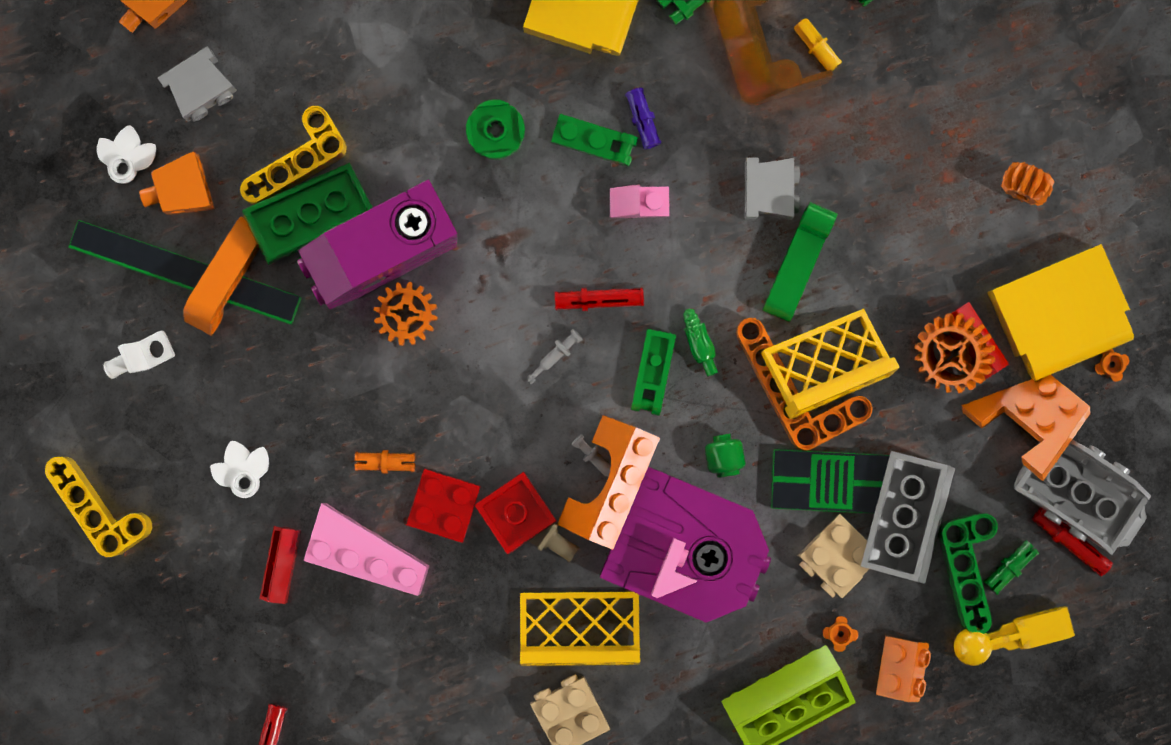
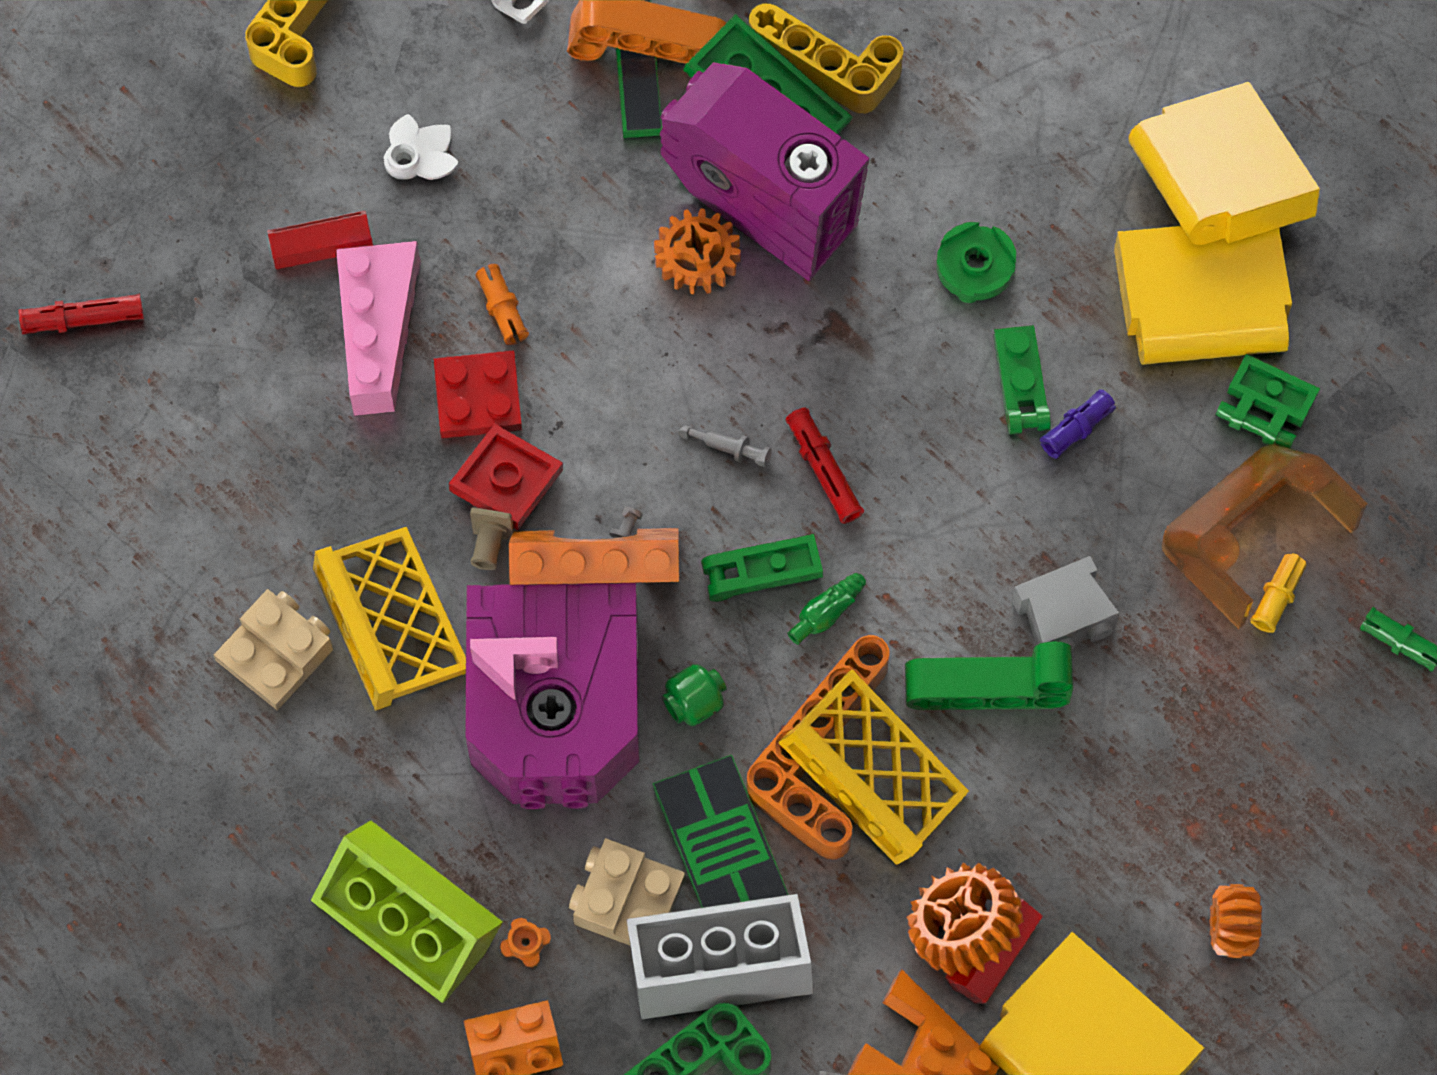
camera: 65 degrees right, 20 degrees down
bright pink slope [610,184,669,218] -> none

